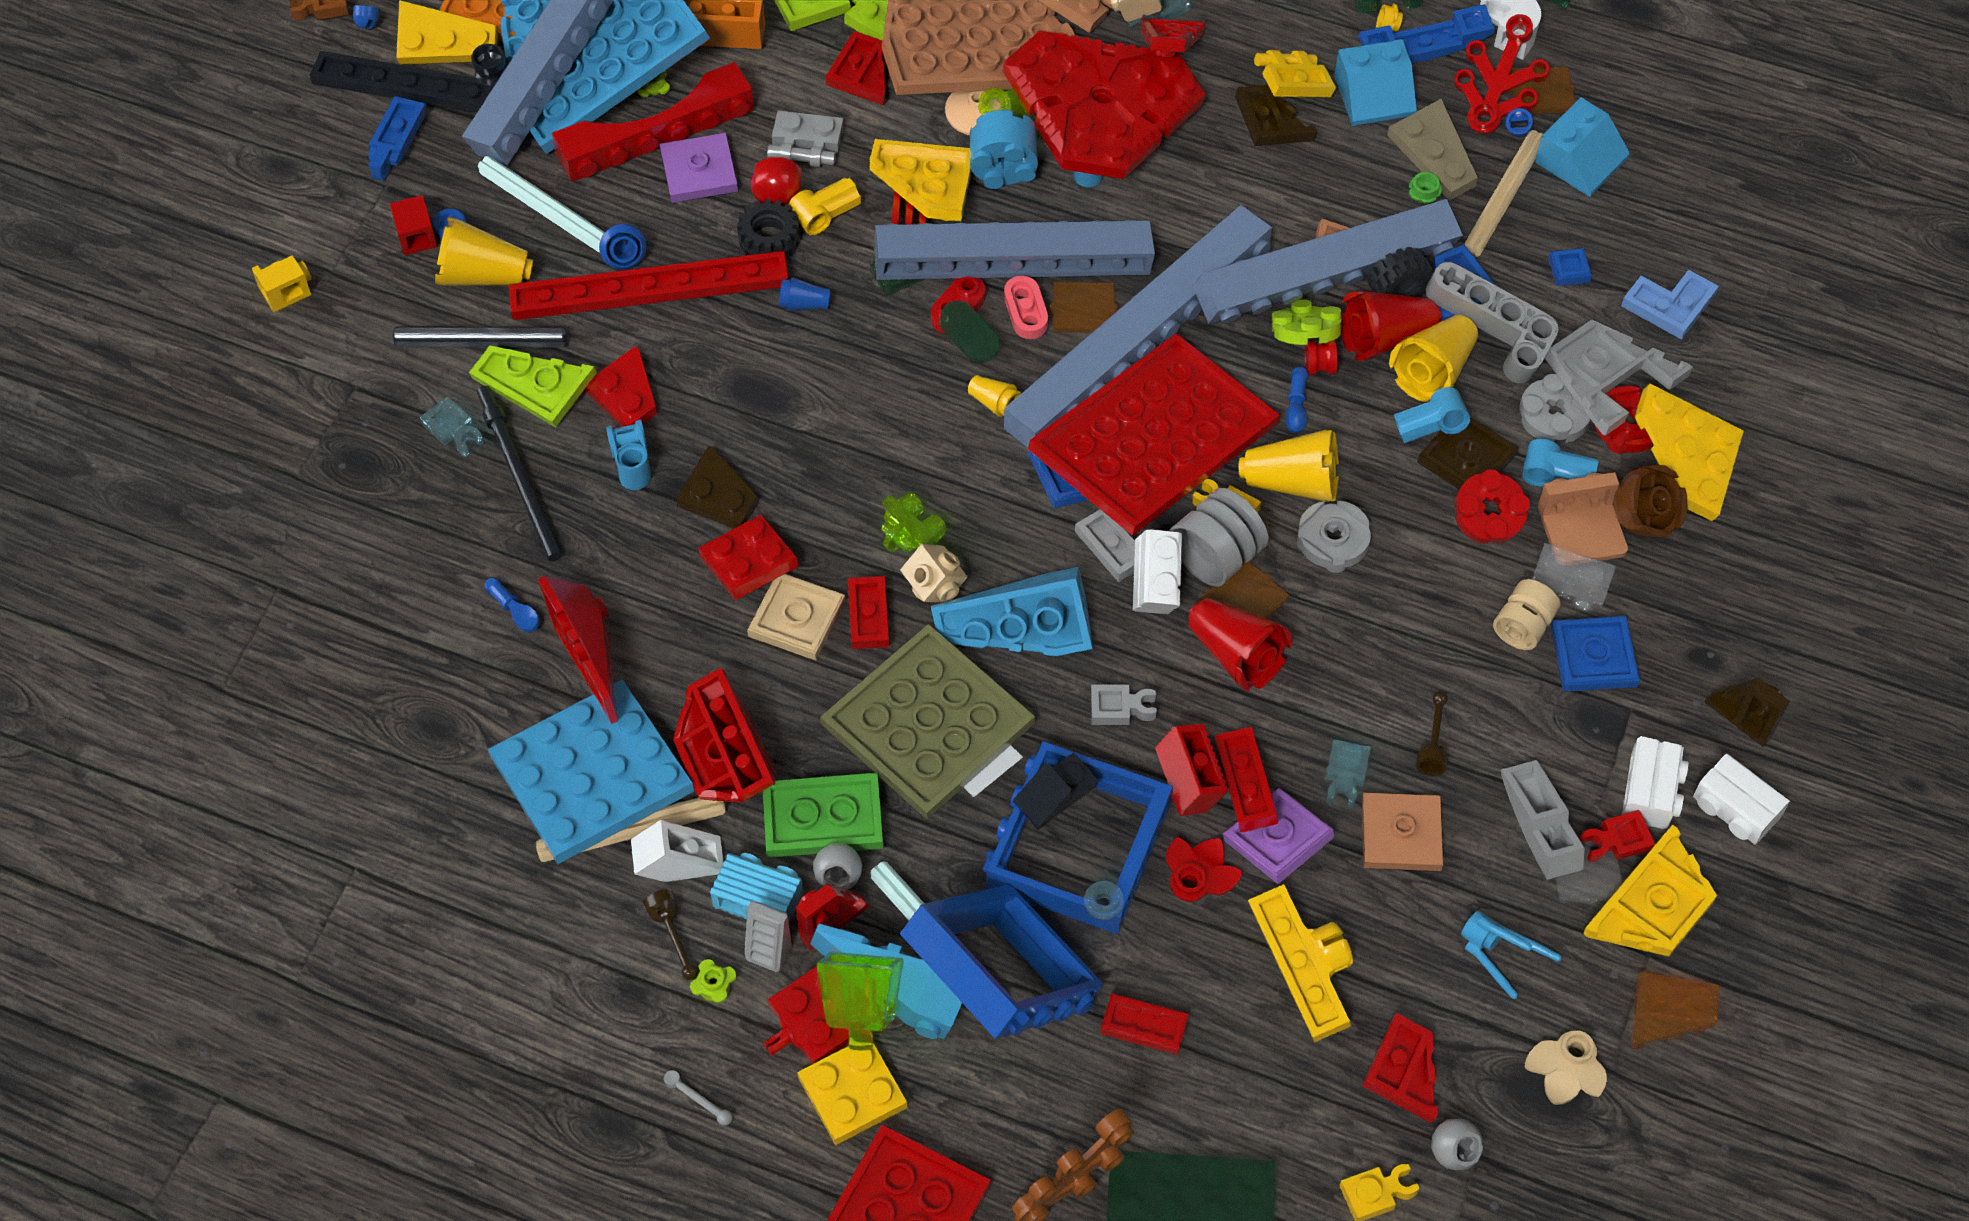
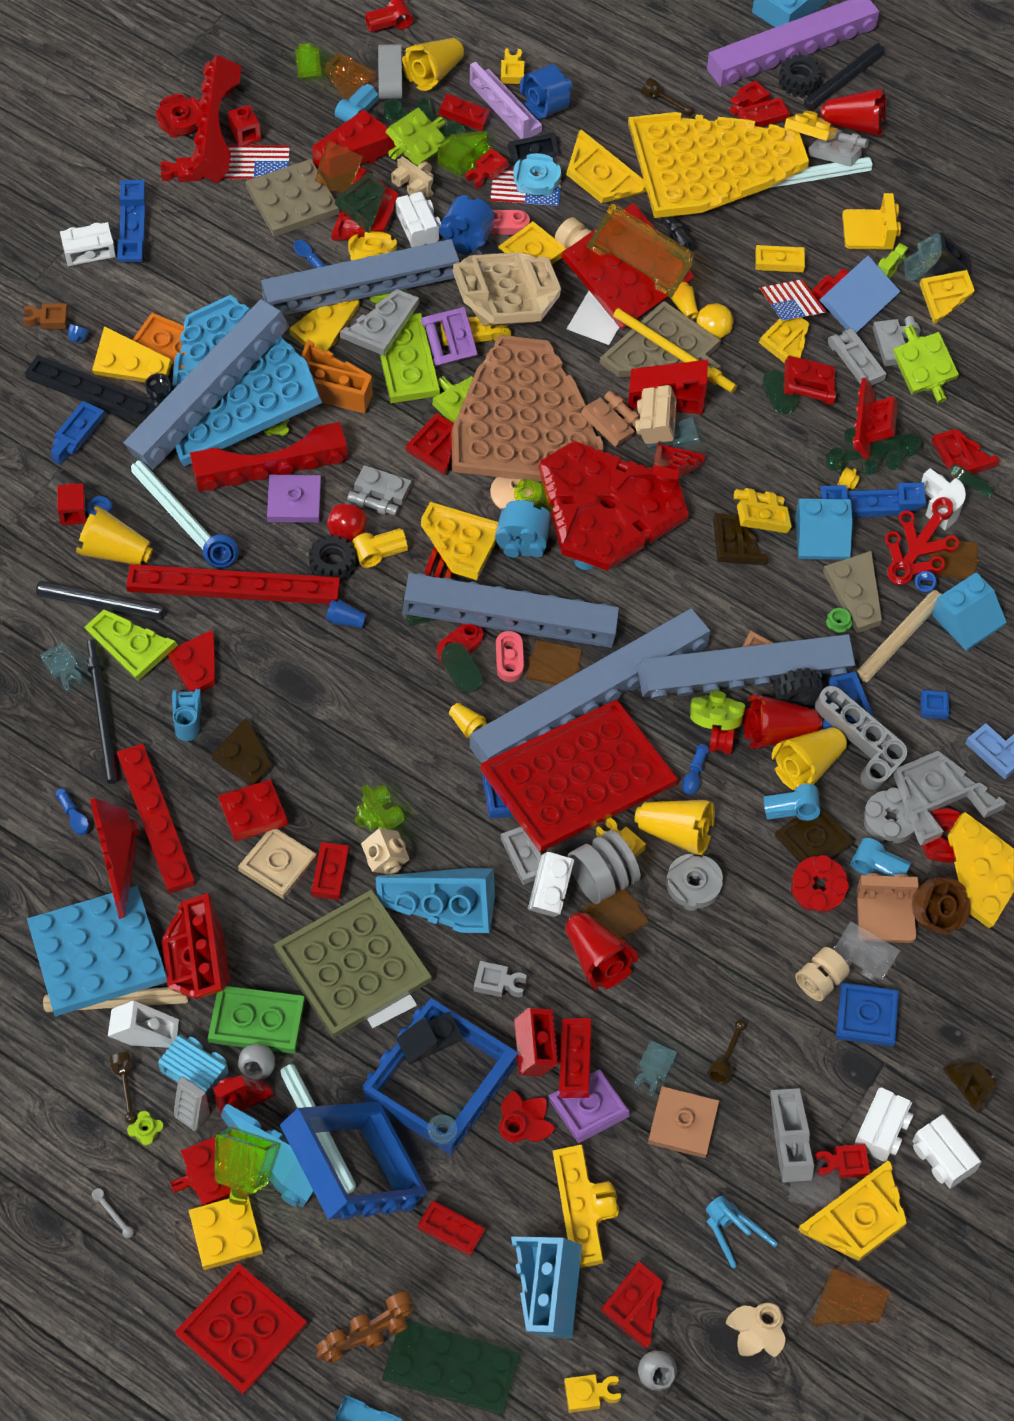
camera: 10 degrees right, 0 degrees up
none -> red plate [117,743,195,894]
none -> dark azure wedge [511,1237,582,1339]

